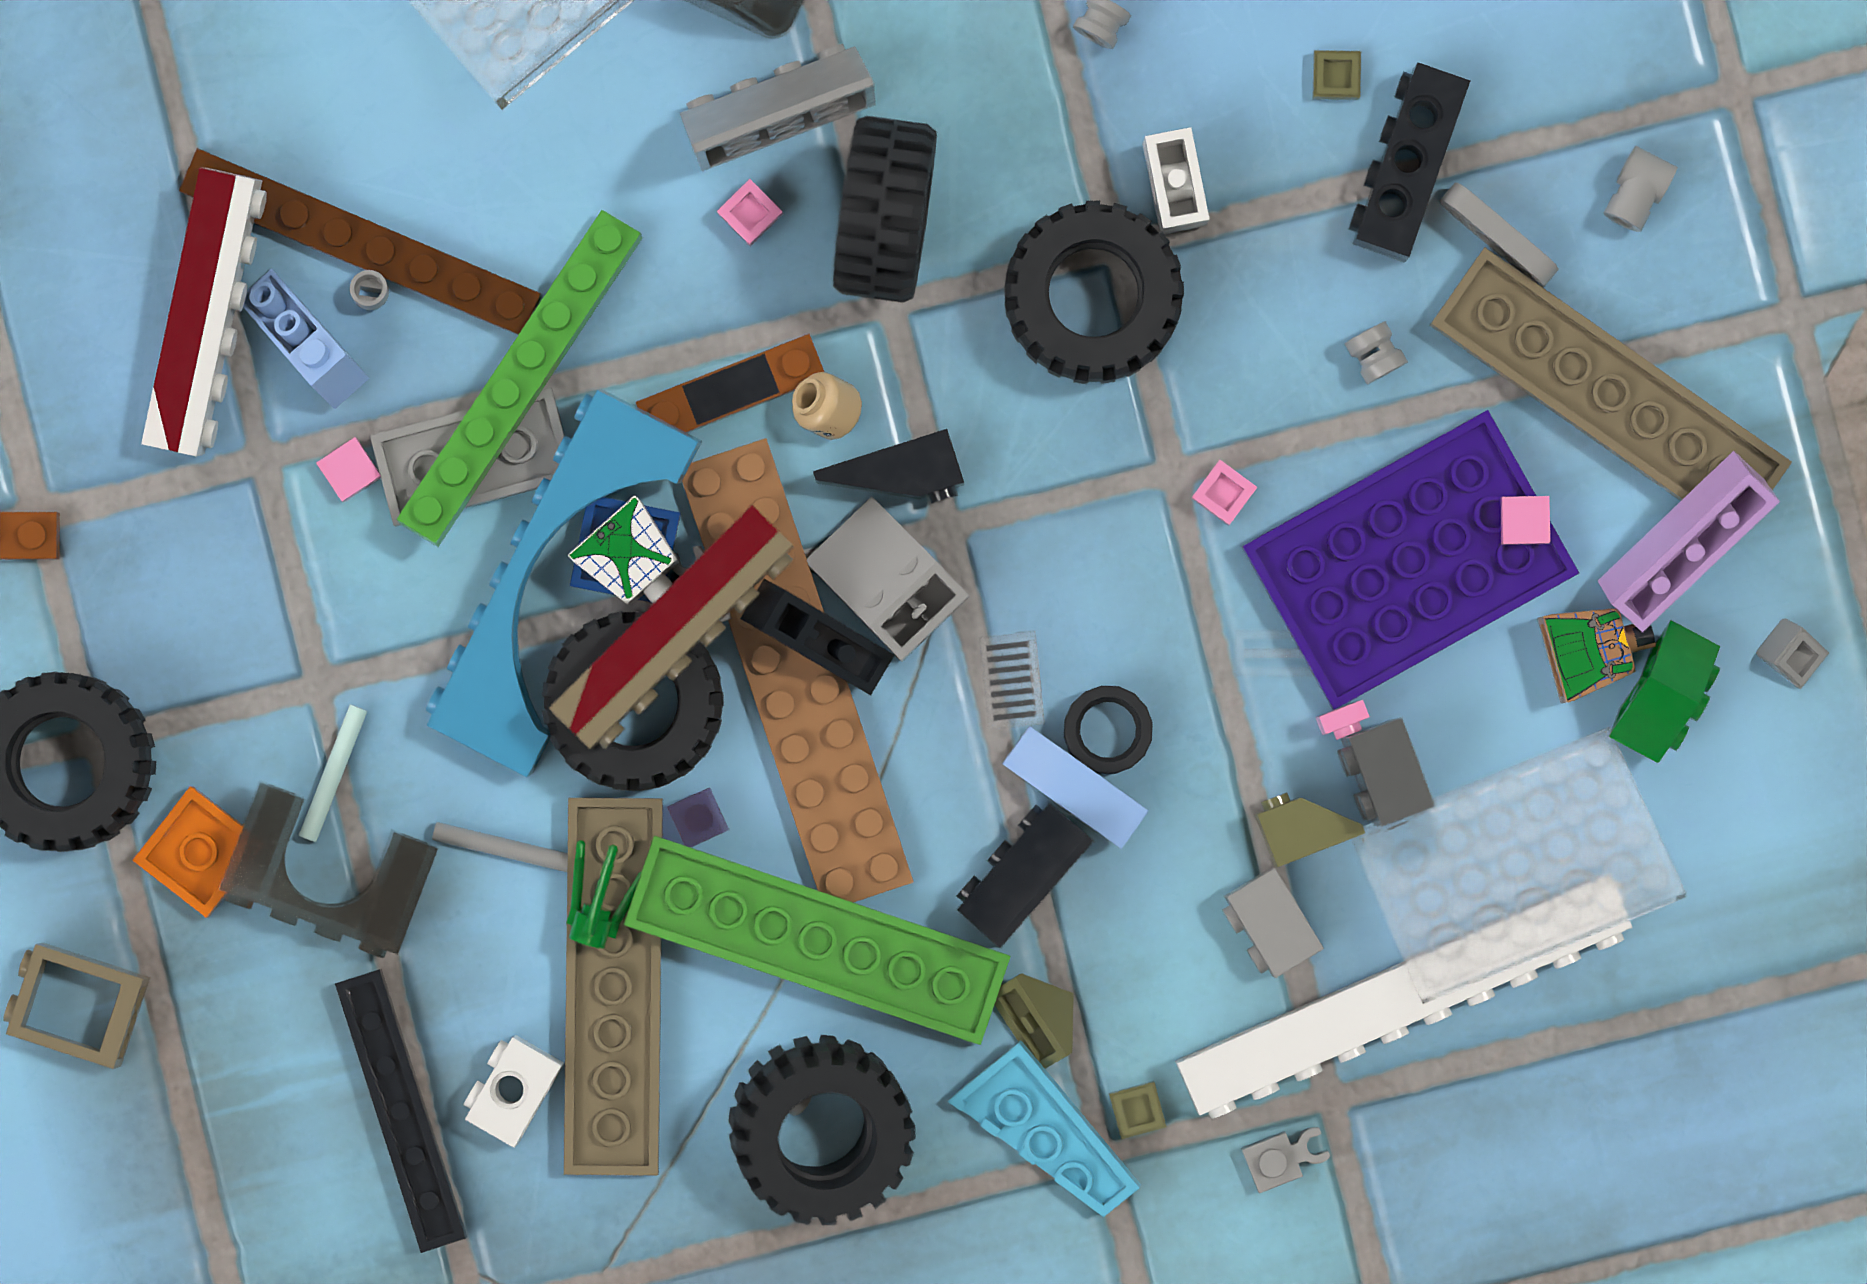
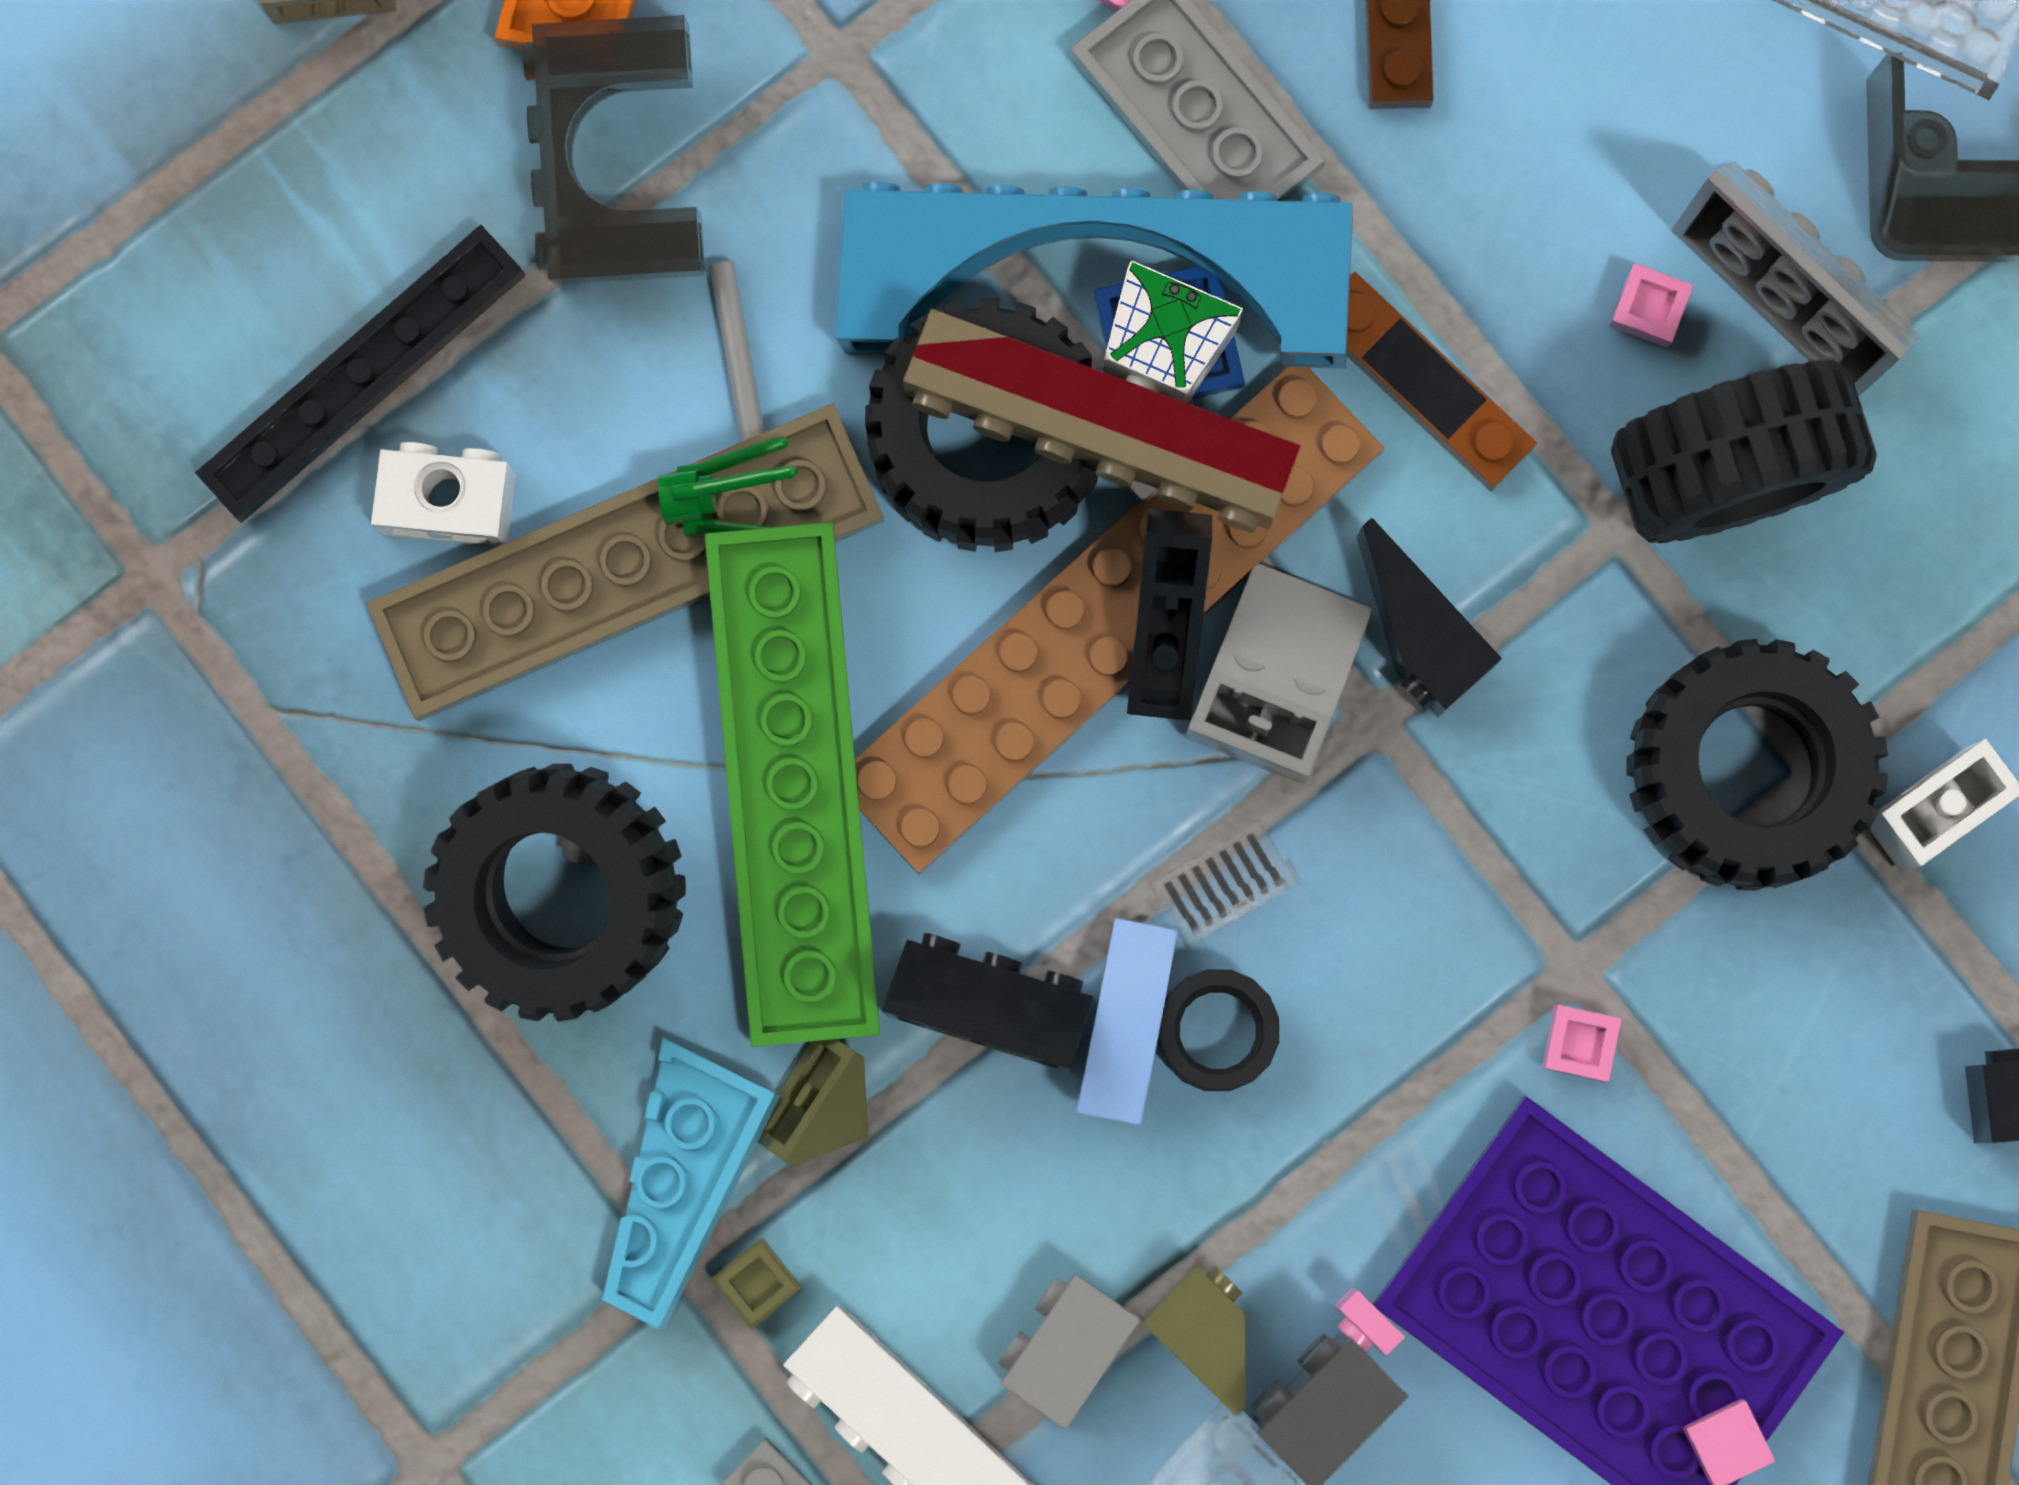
camera: 70 degrees right, 5 degrees down
light aqua bar [299,705,367,842] -> none
bright green plate [396,210,642,547] -> none
clear purple plate [667,787,730,848] -> none
tan head [792,372,862,440] -> none
light grey wheel [1345,321,1408,385] -> none

